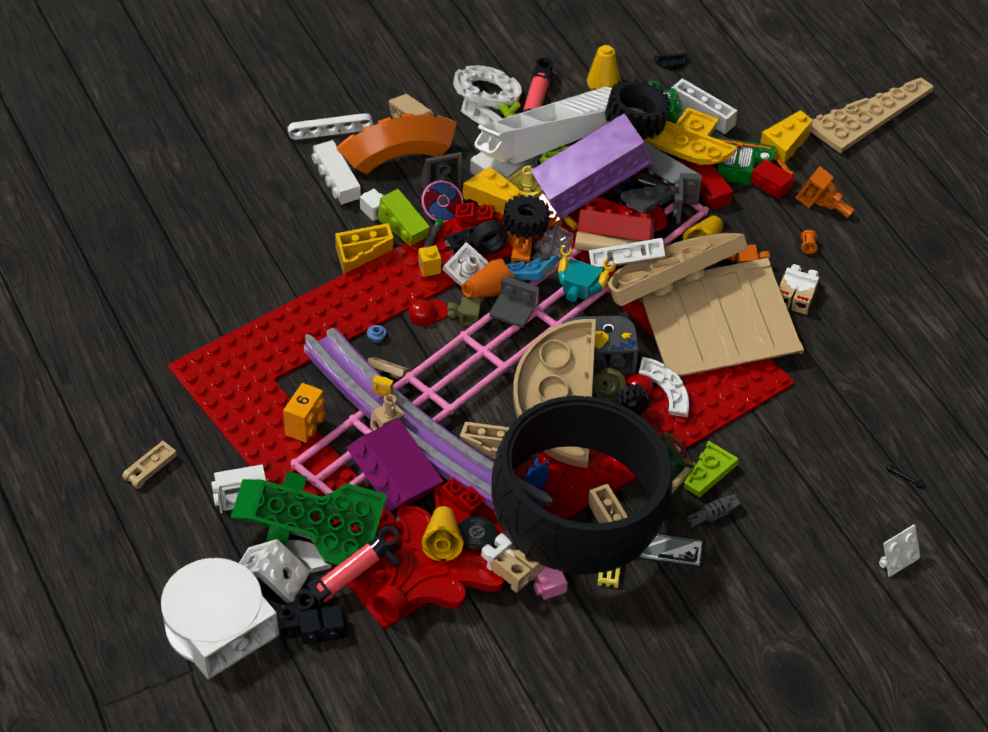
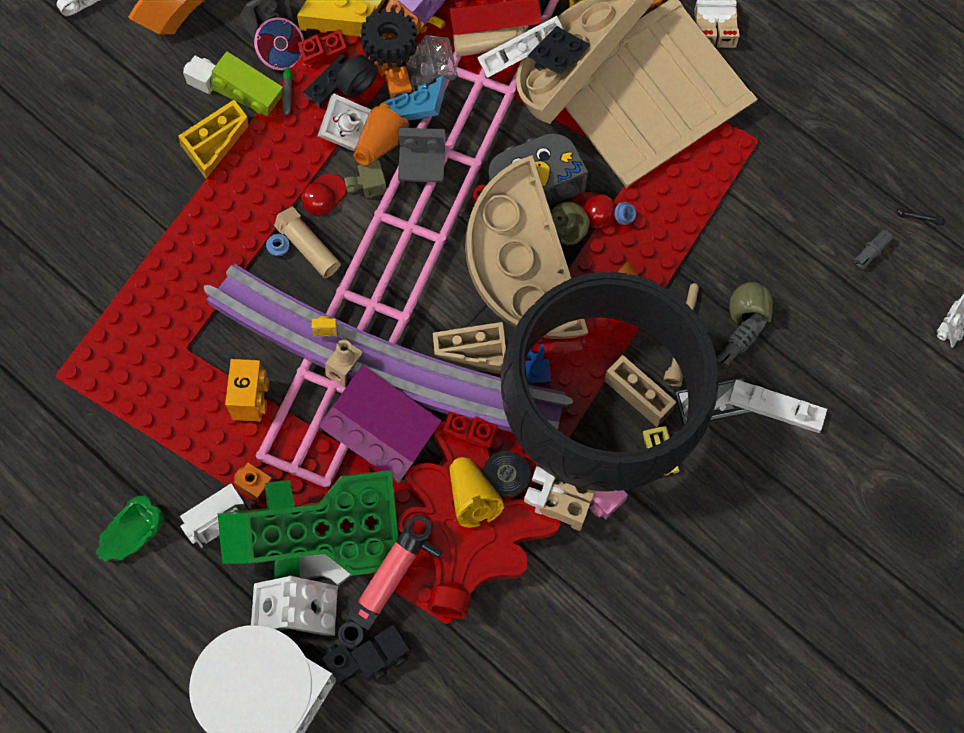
camera: 20 degrees left, 20 degrees up
tan plate [122,441,177,489] -> none
white brick [312,140,361,205] -> none
tan plate [368,357,409,379] -> none
yellow brick [418,245,441,277] -> none
teal torso [558,245,616,302] -> none
black tyre [612,384,650,416] -> none
white tile [639,357,689,417] -> none
clear green panel [660,431,694,474] -> none
lime wing [684,441,739,498] -> none
none -> green hair [96,496,165,562]
none -> orange brick [234,463,274,504]
none -> tan piece [274,206,341,278]
none -> black hinge [527,26,590,76]
none -> medium blue plate [615,202,636,225]
none -> white hinge [728,379,827,433]
none -> olive piece [729,282,773,325]
none -> dark grey axle [853,229,892,270]

